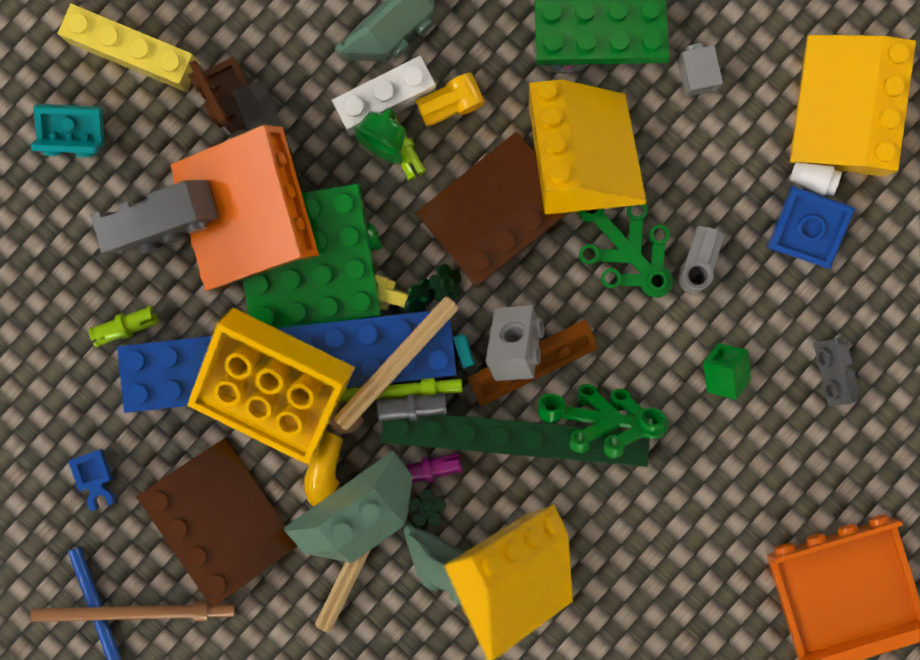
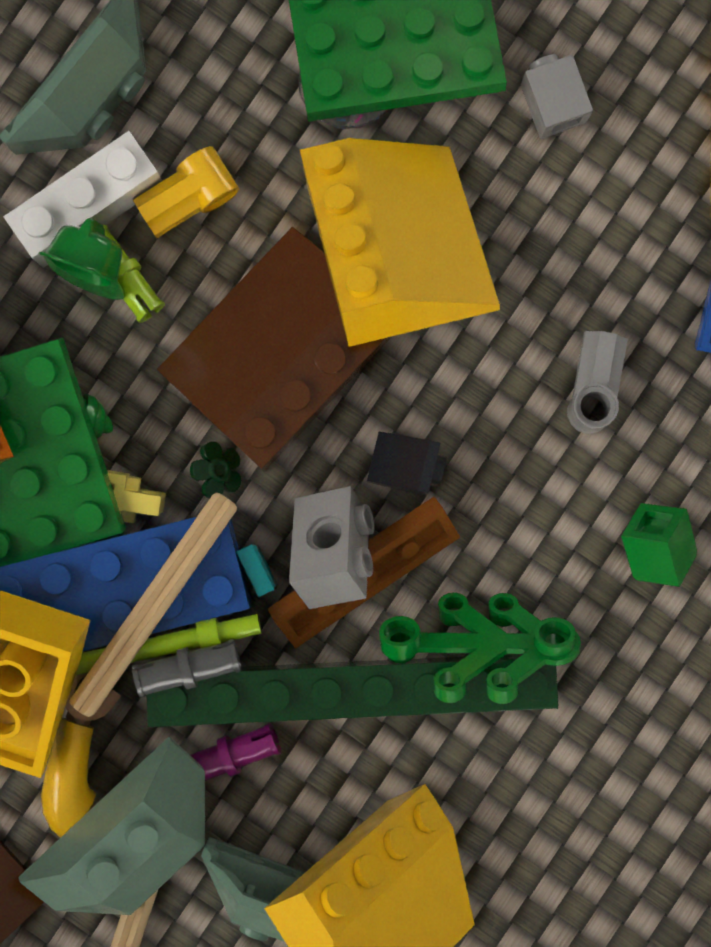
camera: 10 degrees left, 0 degrees up
dark green plant [405,278,433,313] -> none
dark green plant [408,490,446,527] -> none
green plant [577,204,673,298] -> none
none -> black slope [367,431,447,496]

